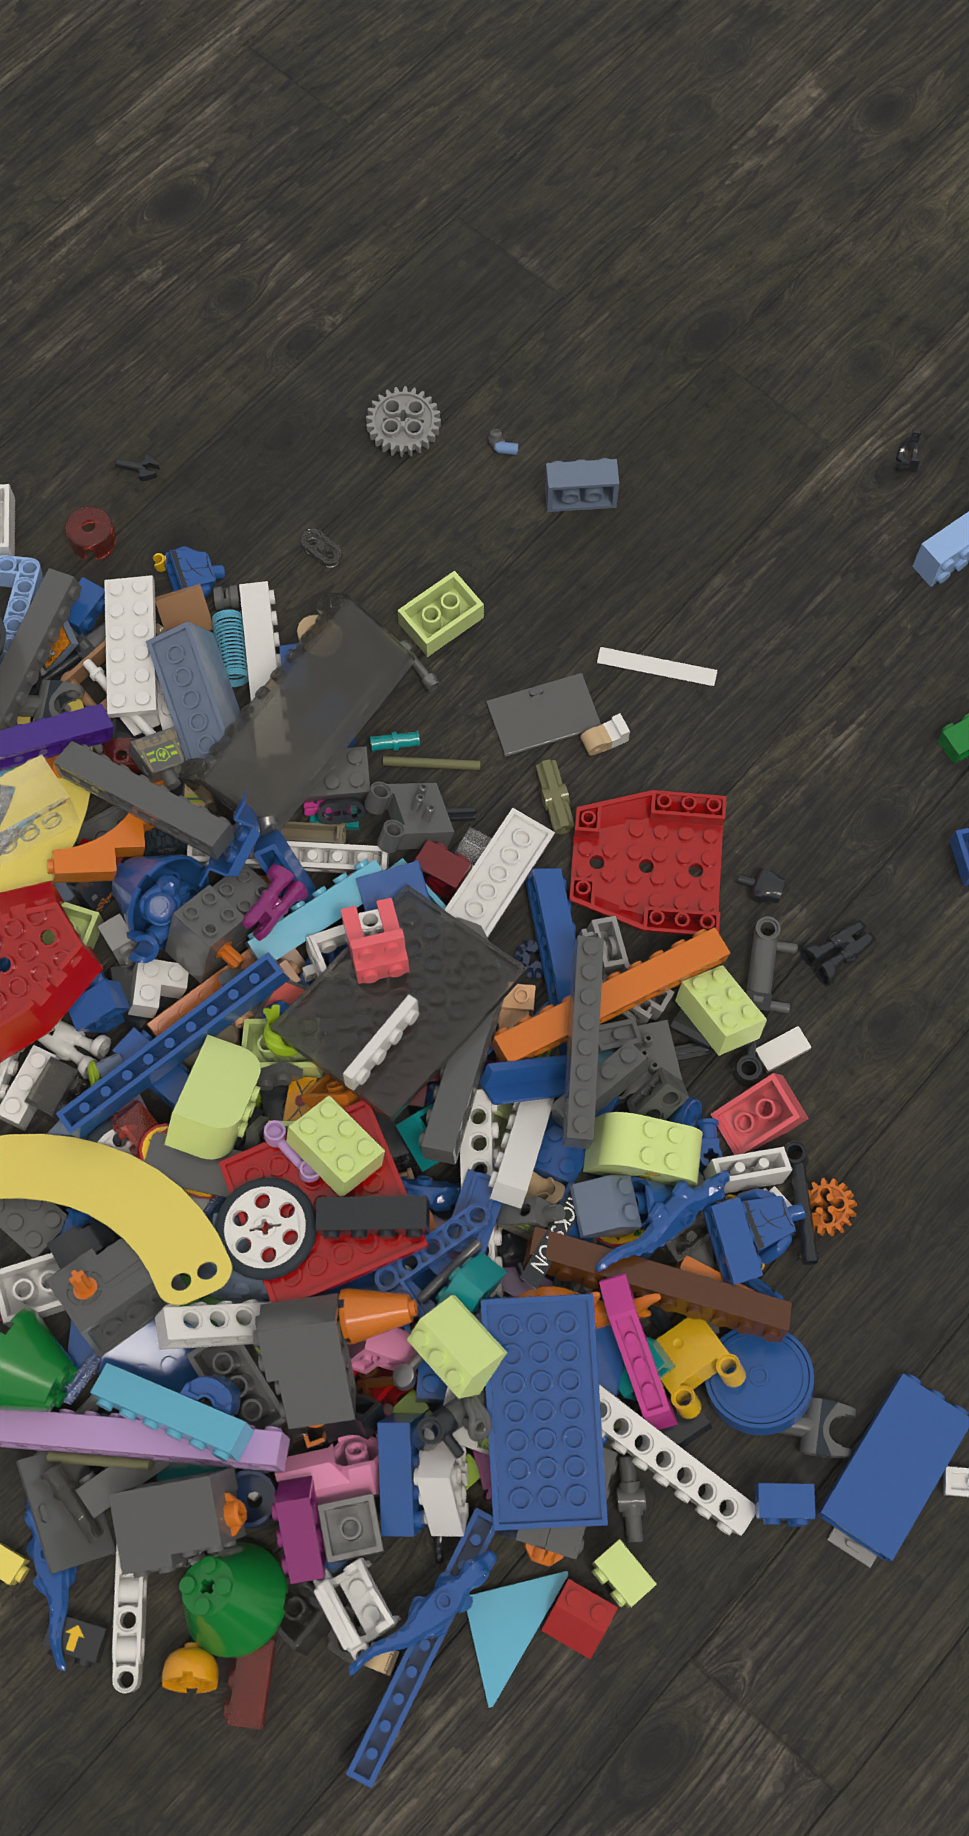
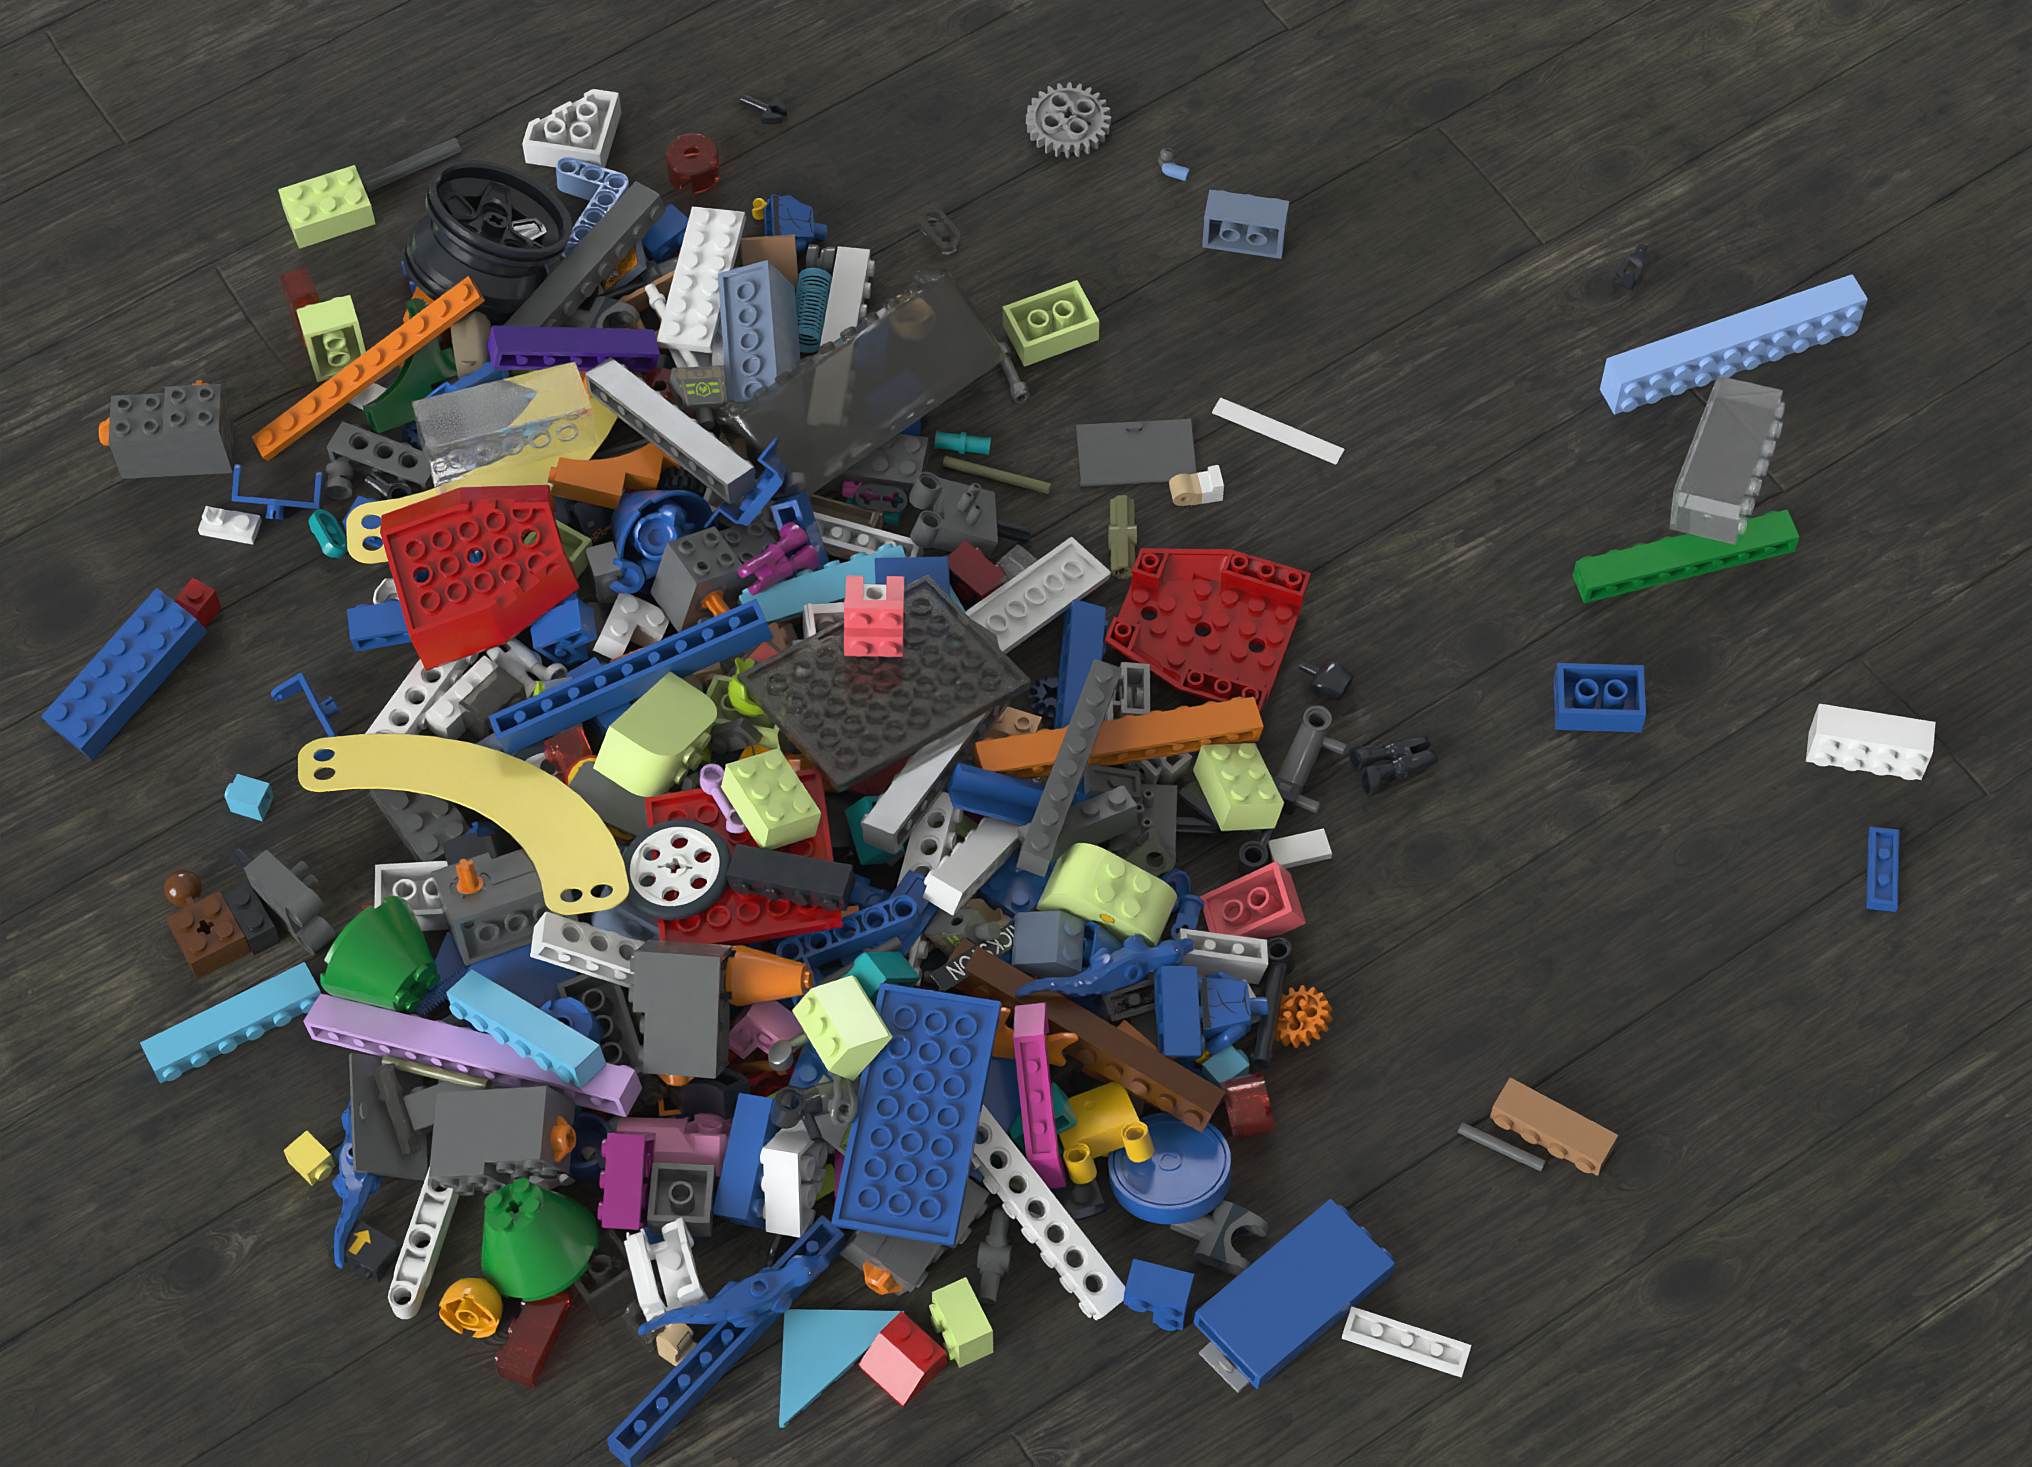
camera: 15 degrees right, 10 degrees down
white plate [343,995,419,1091] -> none
none -> medium azure brick [1202,1045,1249,1096]
none -> clear red brick [1220,1072,1276,1139]

